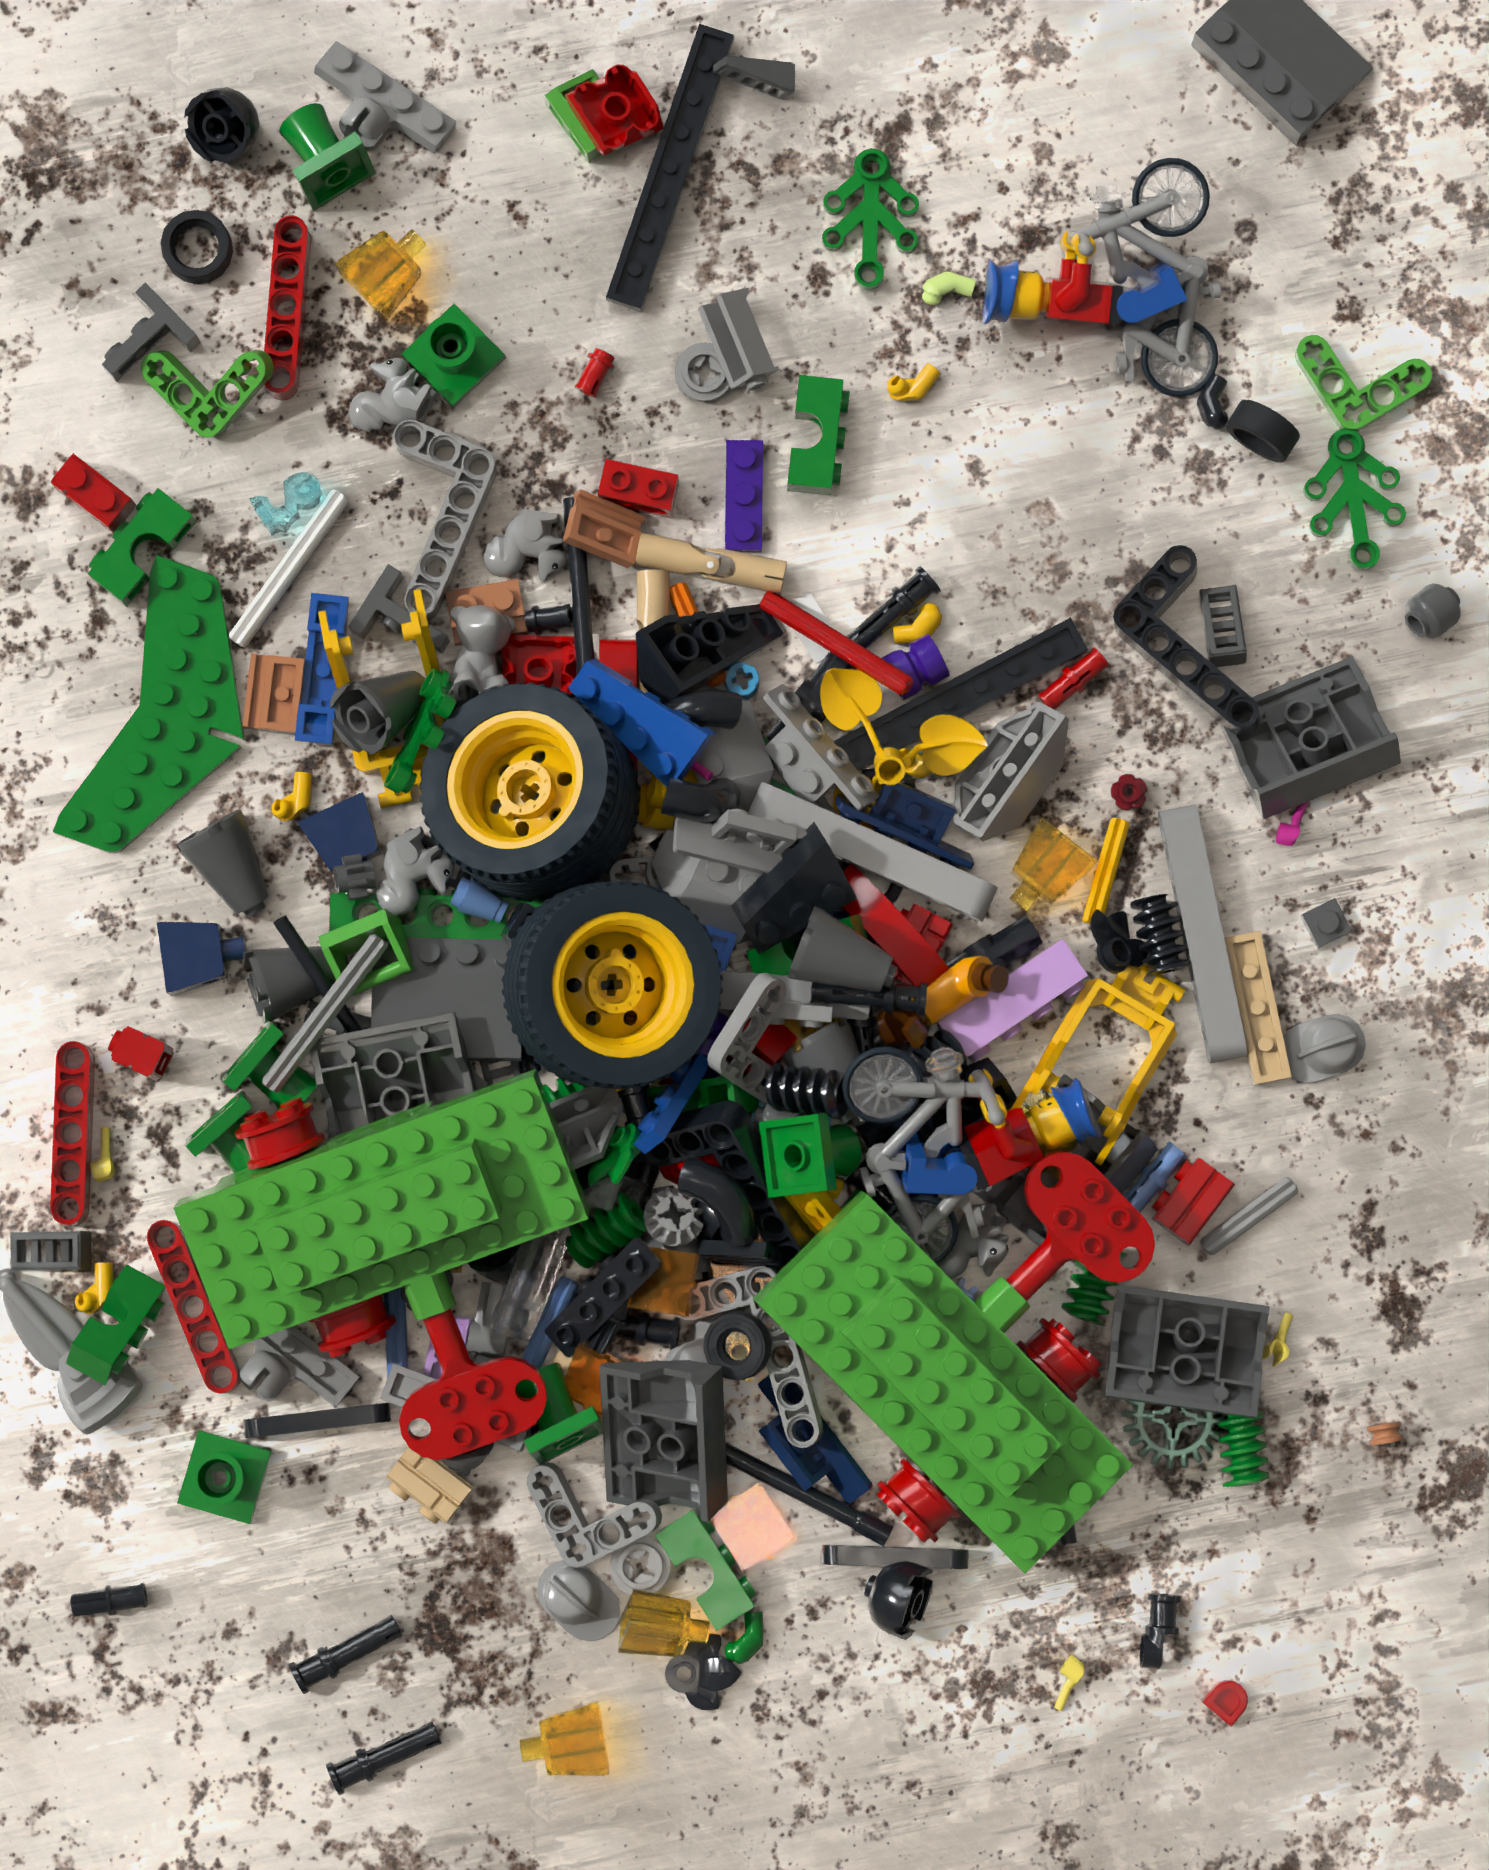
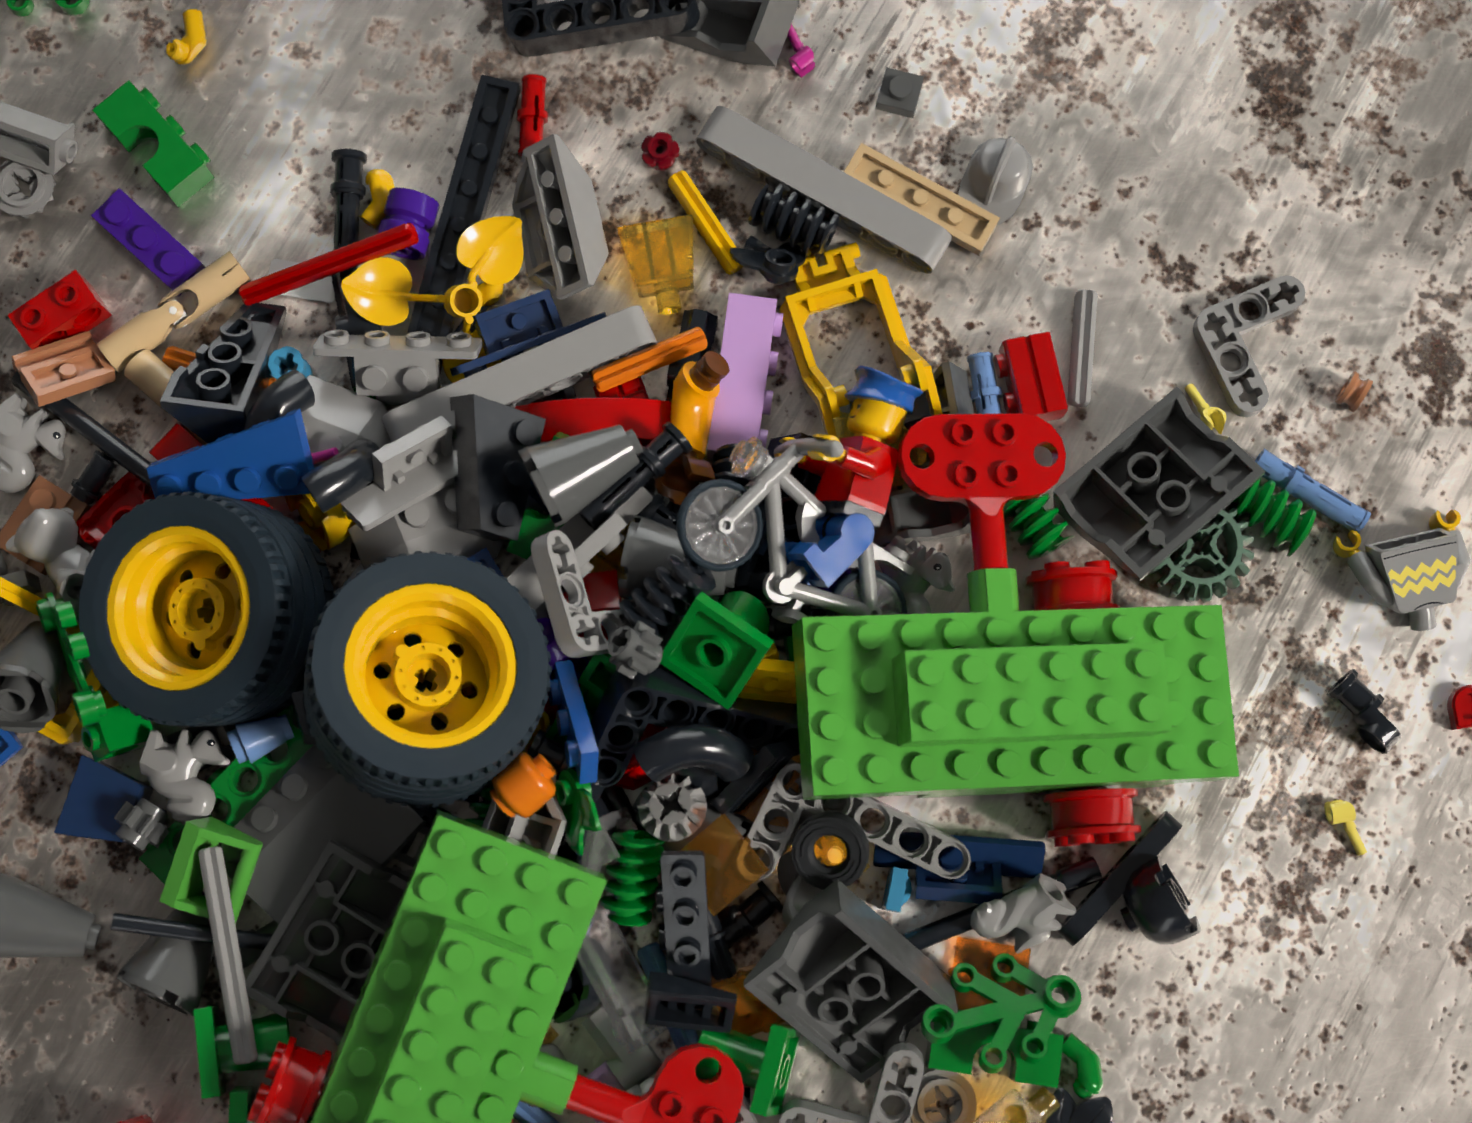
camera: 50 degrees left, 5 degrees down
dark blue torso [157,922,247,996] -> none
yellow arm [271,772,313,821] -> none
none -> green brick [81,705,153,762]
none -> orange head [490,752,556,818]
none -> orange axle [591,327,708,392]
none -> dark grey gear [608,621,663,679]
none -> black slope [644,971,737,1033]
none -> dark azure tile [882,867,912,913]
none -> green plant [920,953,1081,1074]
none -> light grey animal [970,873,1076,953]
none -> light grey beam [1193,275,1306,418]
none -> medium blue pin [1255,448,1371,533]
none -> light grey torso [1332,509,1470,631]

